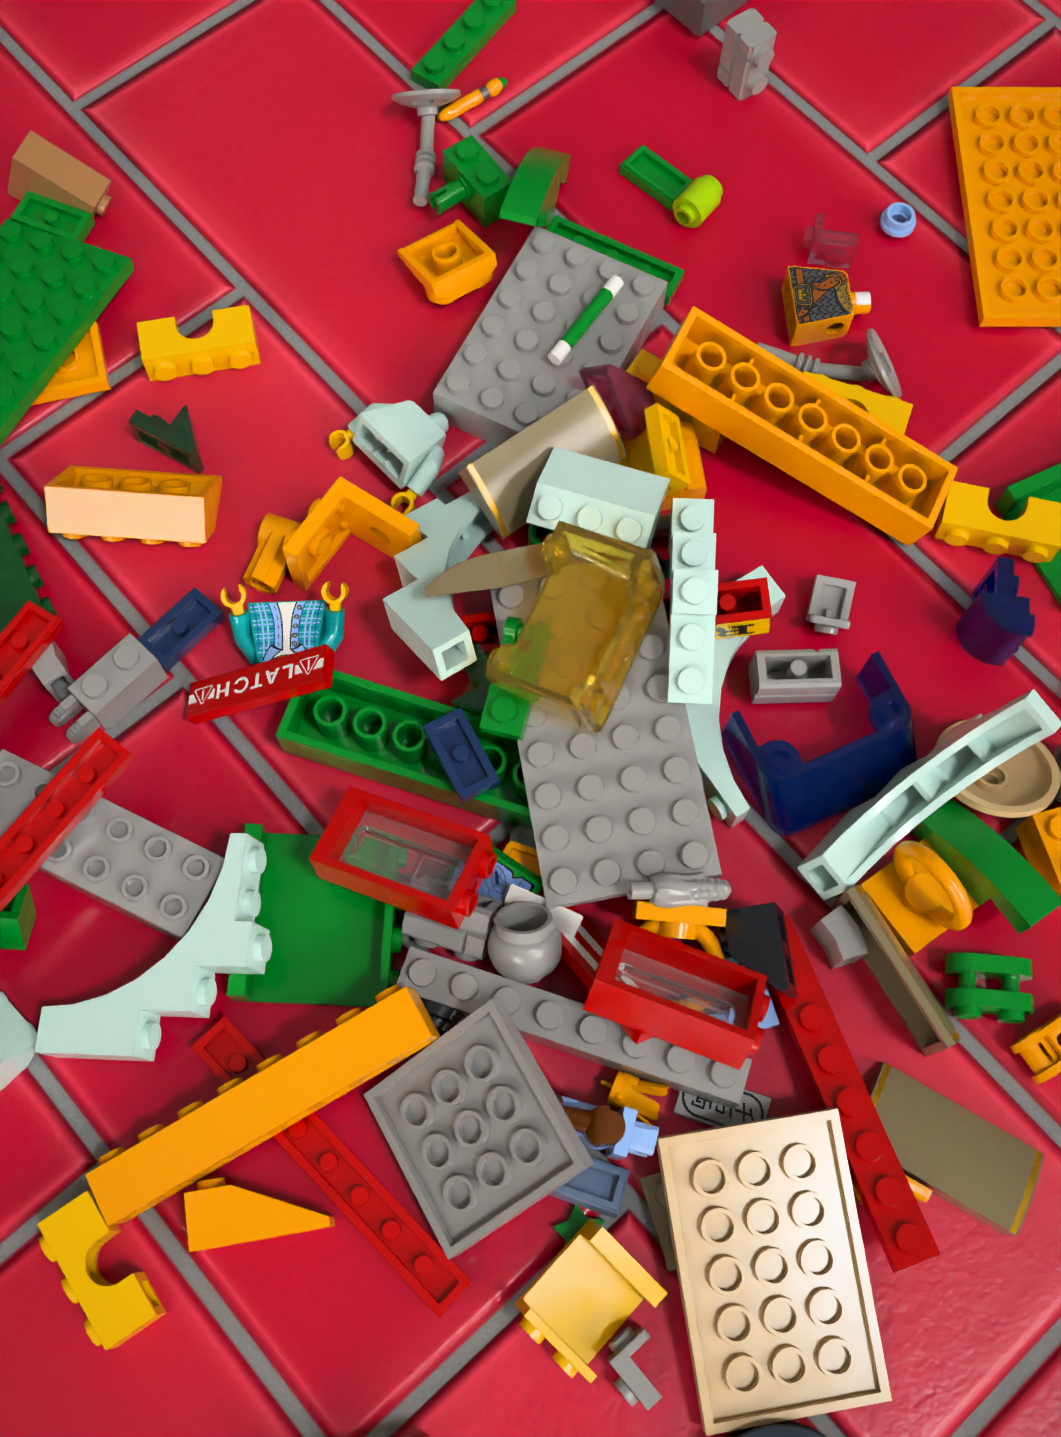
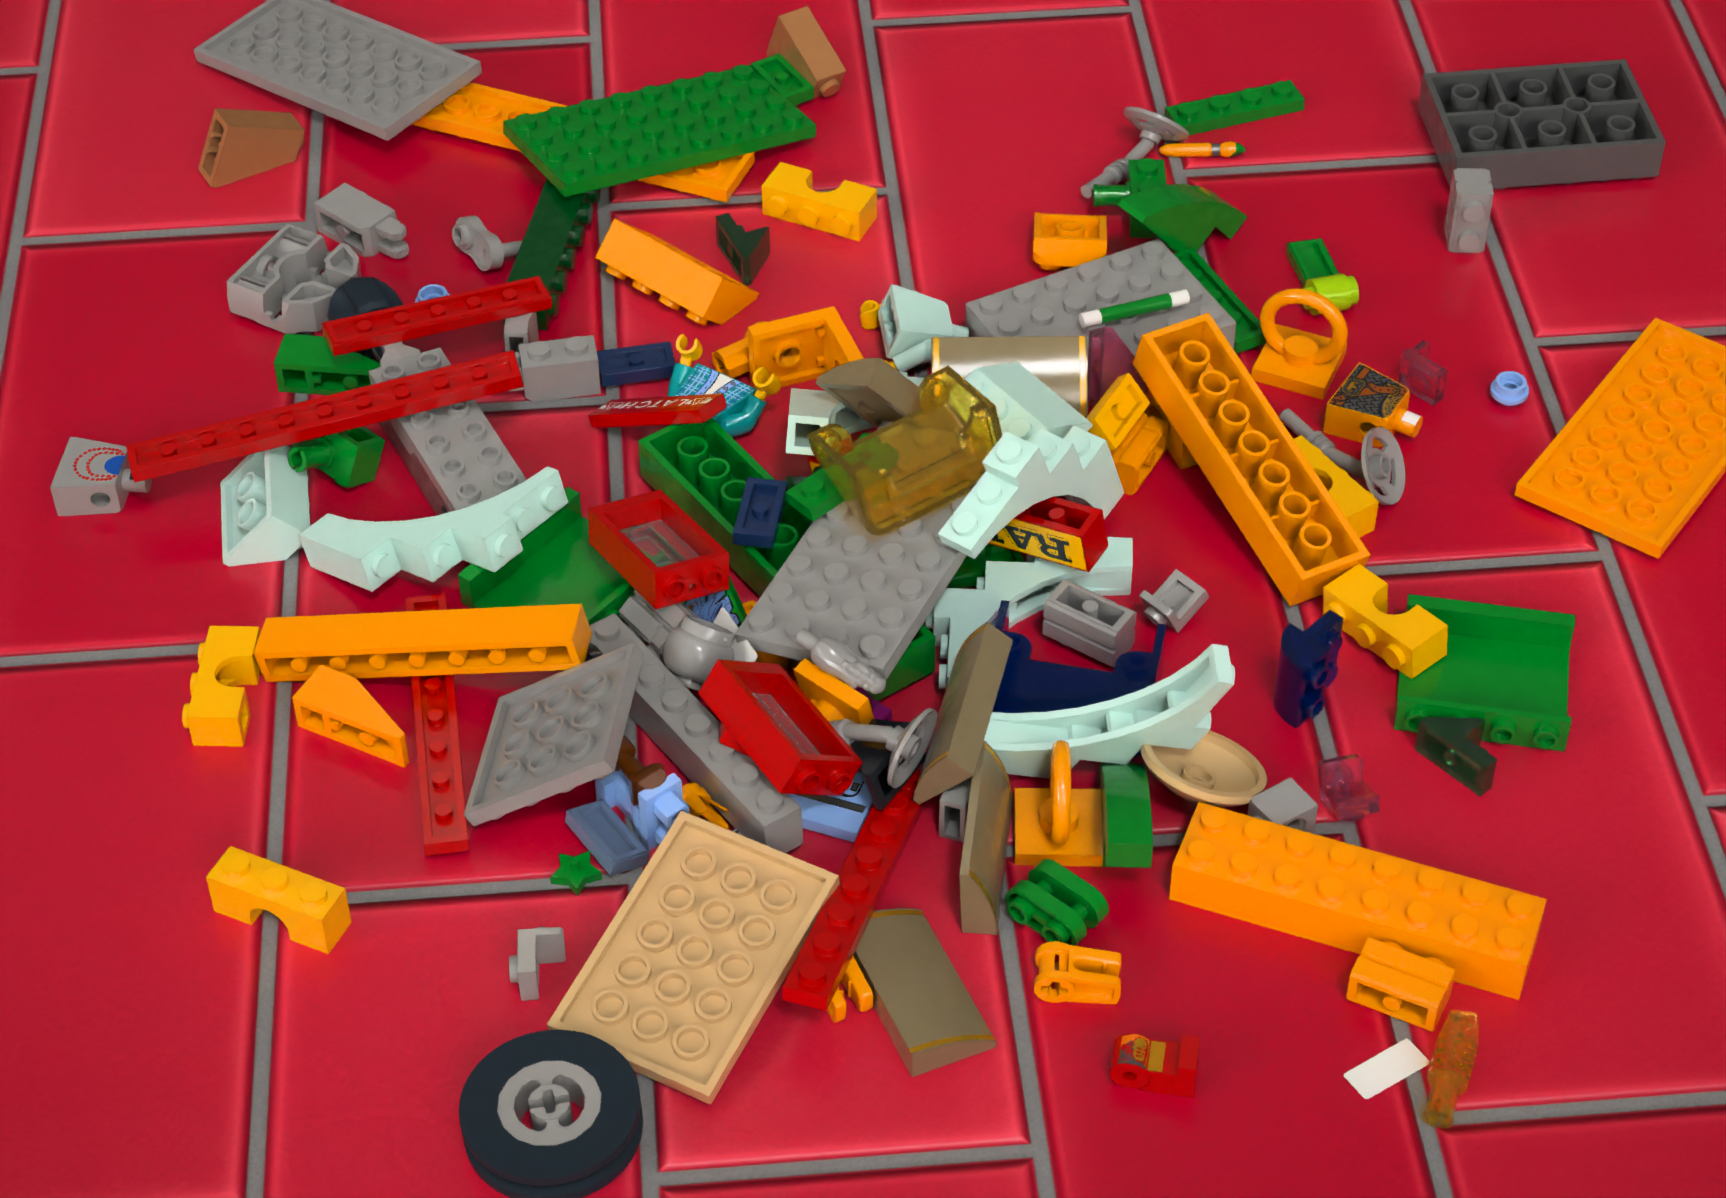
camera: 40 degrees right, 25 degrees down
yellow panel [514,1218,667,1383] -> none
none -> light grey dish [829,708,938,788]
none -> dark tan slope [913,622,1013,805]
none -> light orange tile [1251,288,1348,400]

